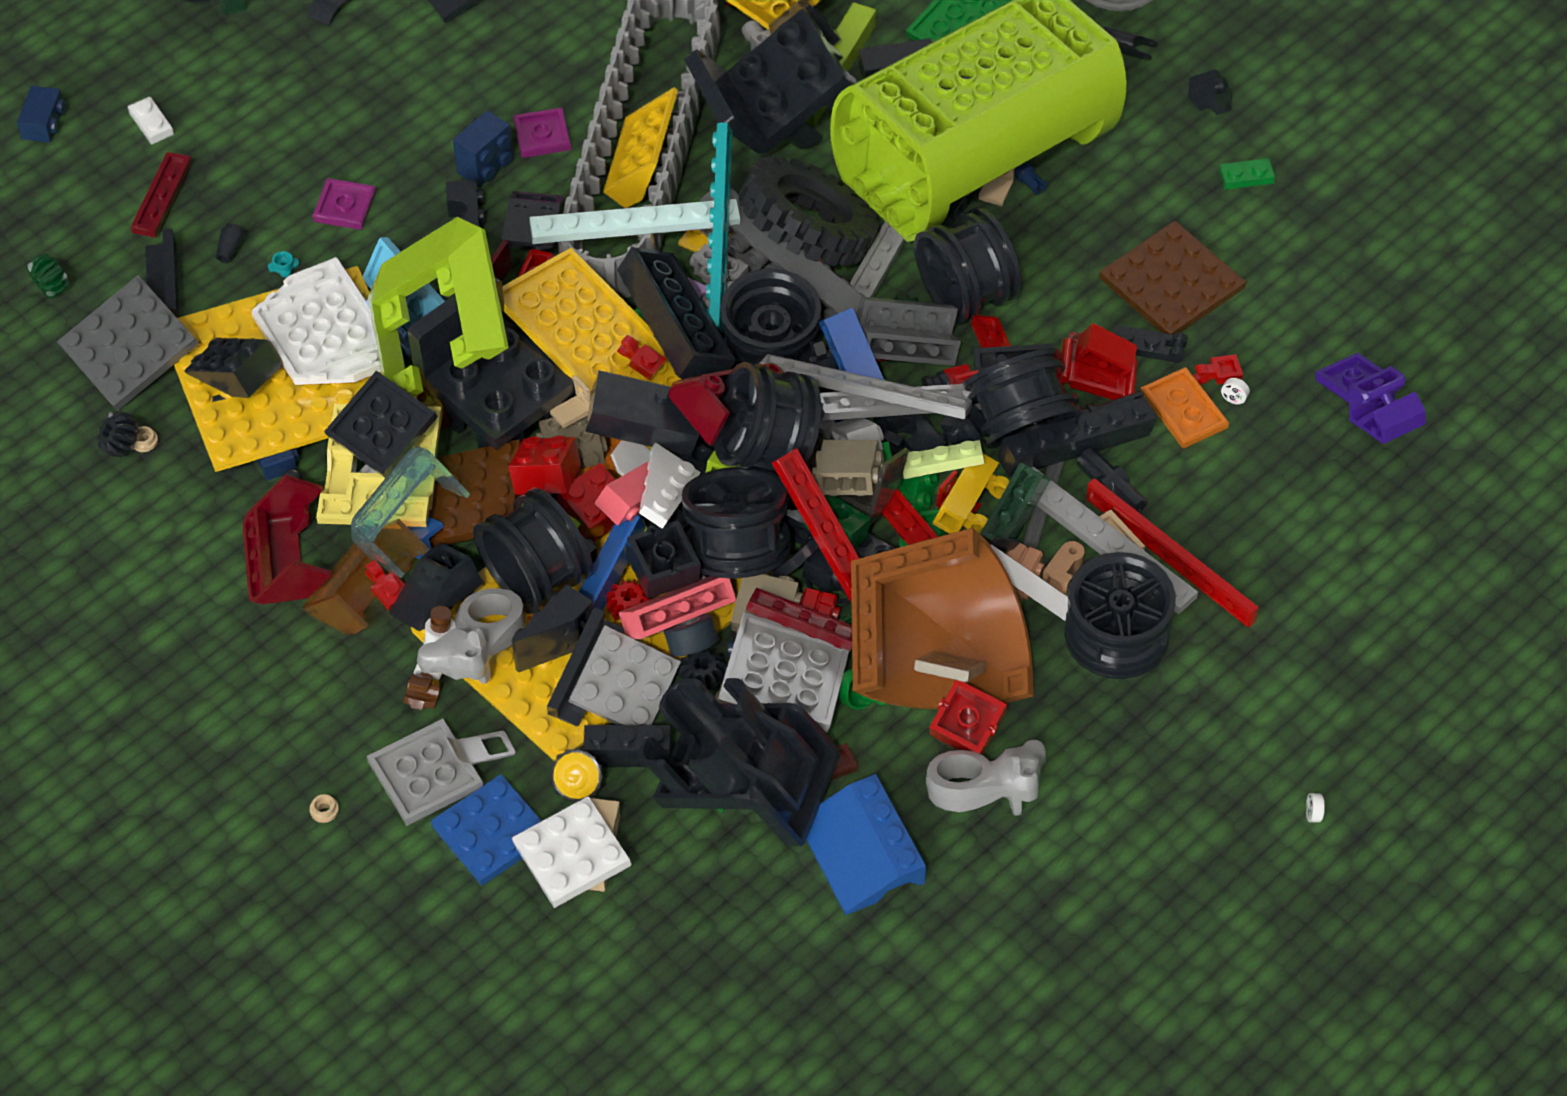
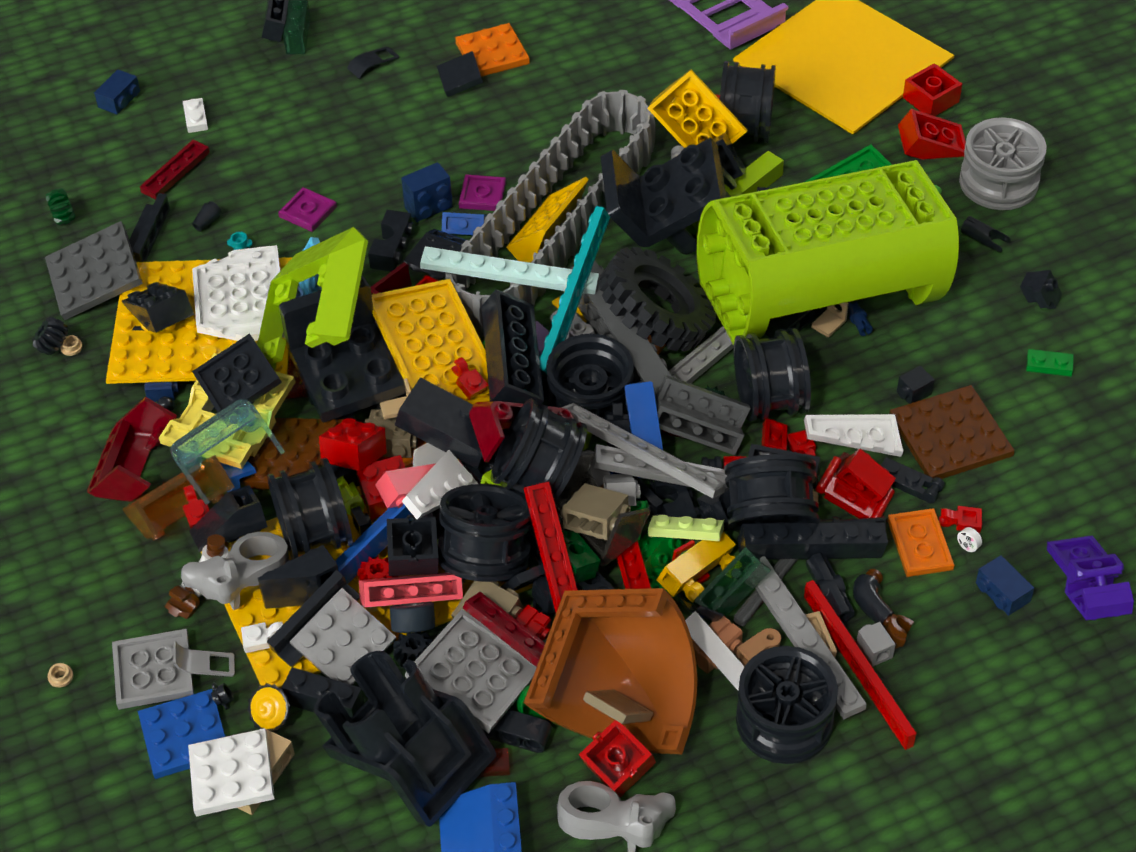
camera: 20 degrees right, 5 degrees down
none -> black plate [211,682,234,710]
none -> white plate [241,622,283,653]
none -> blue panel [442,212,487,235]
none -> black beam [481,709,553,753]
none -> red plate [787,430,816,456]
none -> white wing [804,414,903,457]
none -> black piece [853,569,914,650]
none -> light grey brick [856,622,895,667]
none -> black brick [897,366,935,404]
none -> dark blue brick [976,555,1034,616]

